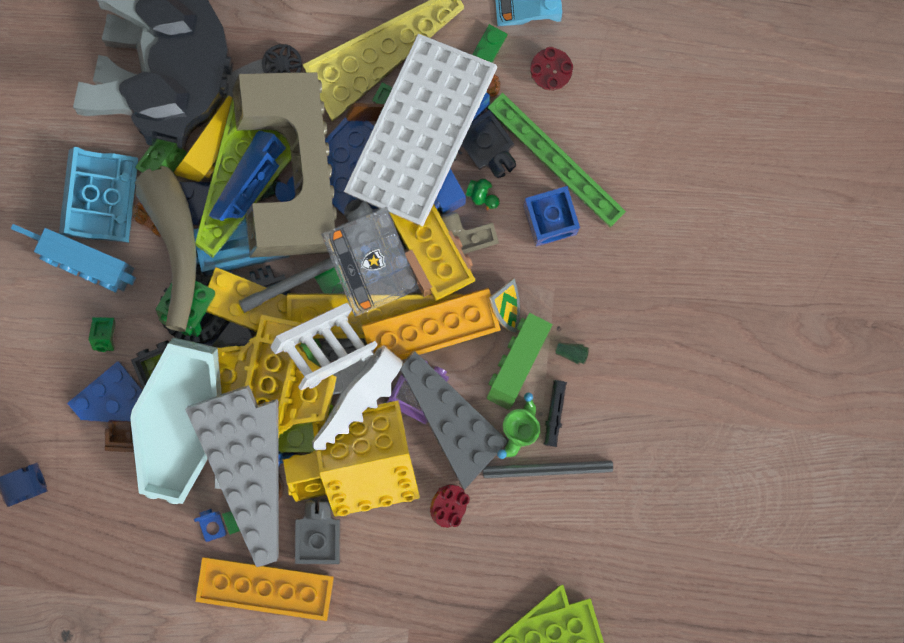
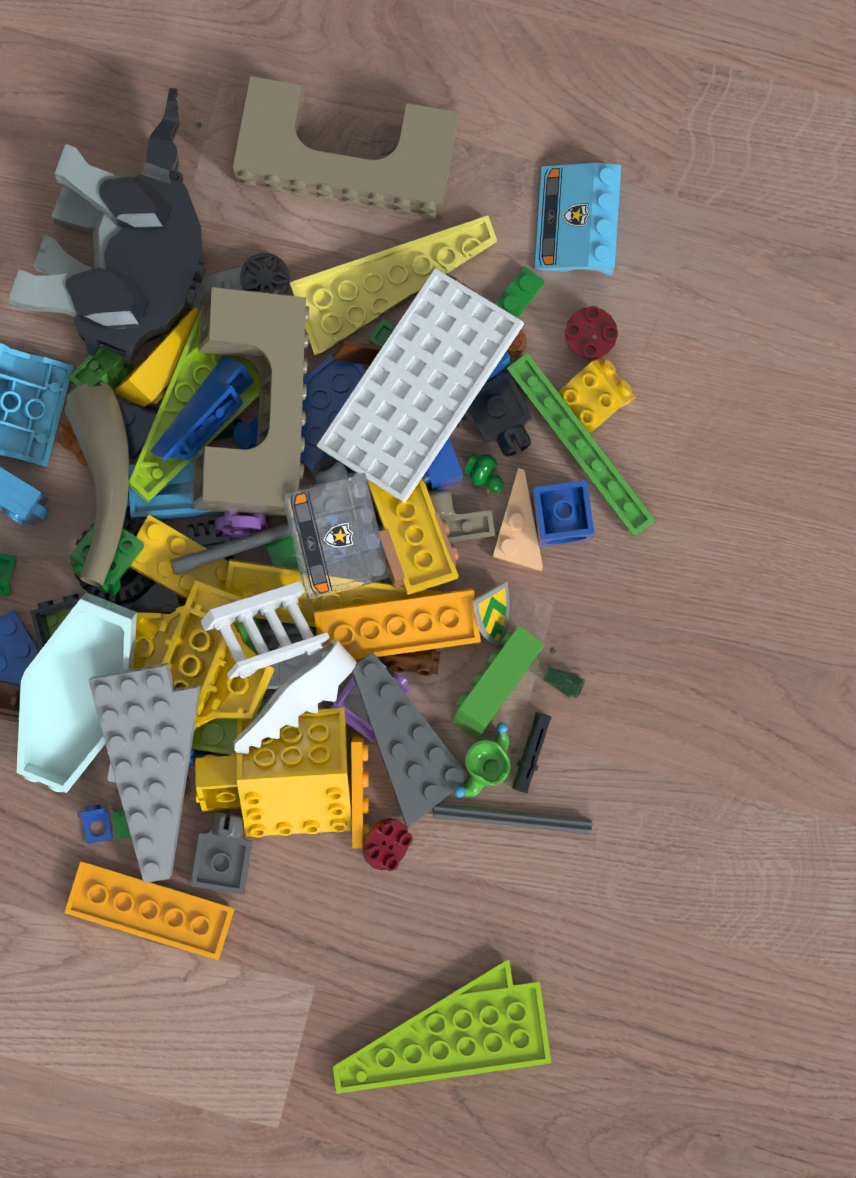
camera: 10 degrees right, 0 degrees up
none -> medium lavender plate [215,511,268,538]
none -> light orange wing [351,732,369,848]
none -> reddish brown hinge [385,649,440,676]
none -> light nougat wing [493,468,543,572]
none -> yellow bracket [558,357,636,433]

